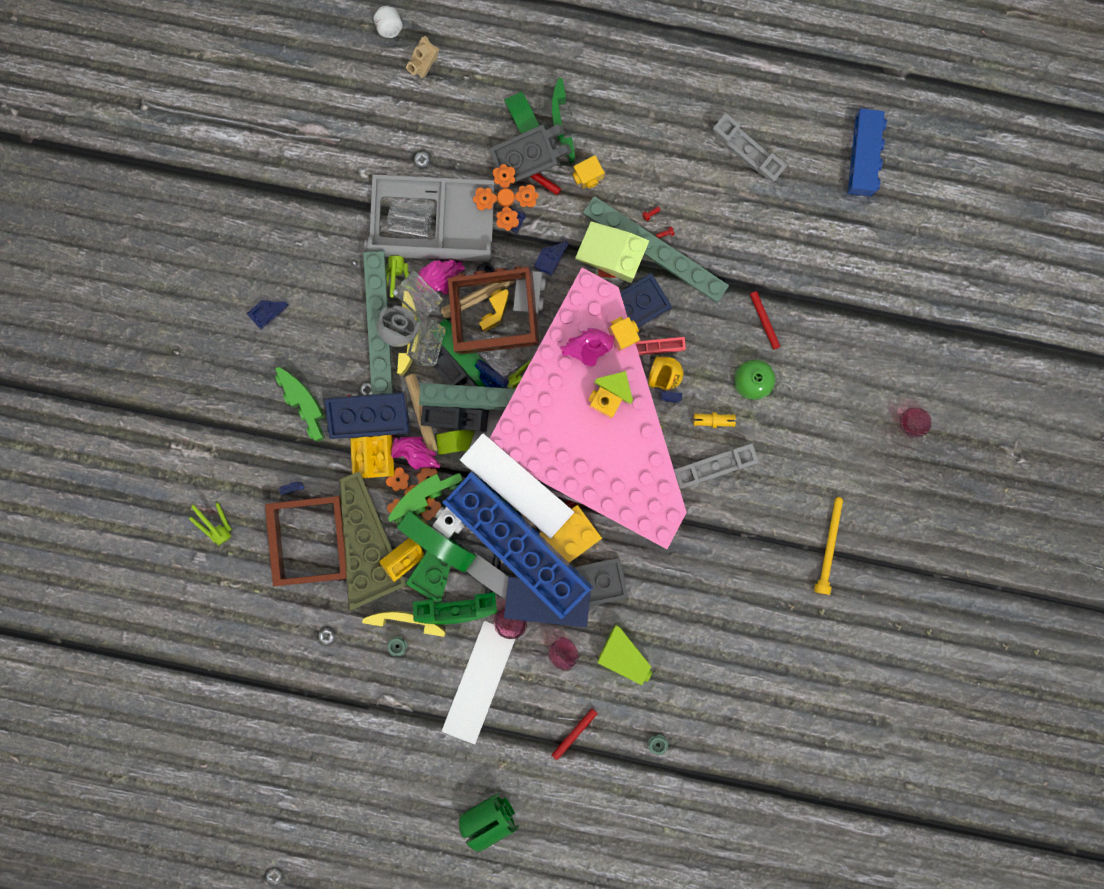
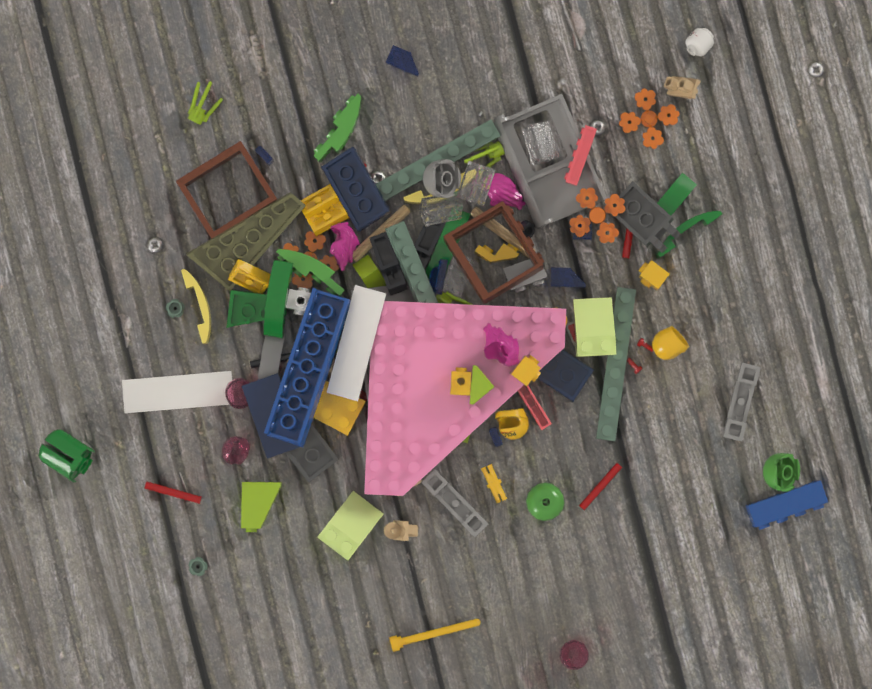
camera: 65 degrees right, 0 degrees up
green slope [413,592,497,624] -> none
none -> yellowish green slope [317,491,383,560]
none -> tan hips [384,520,418,541]
none -> coral piece [564,125,597,186]
none -> orange plant [619,88,680,149]
none -> yellow helmet [652,326,689,360]
none -> bright green cylinder [763,453,800,492]

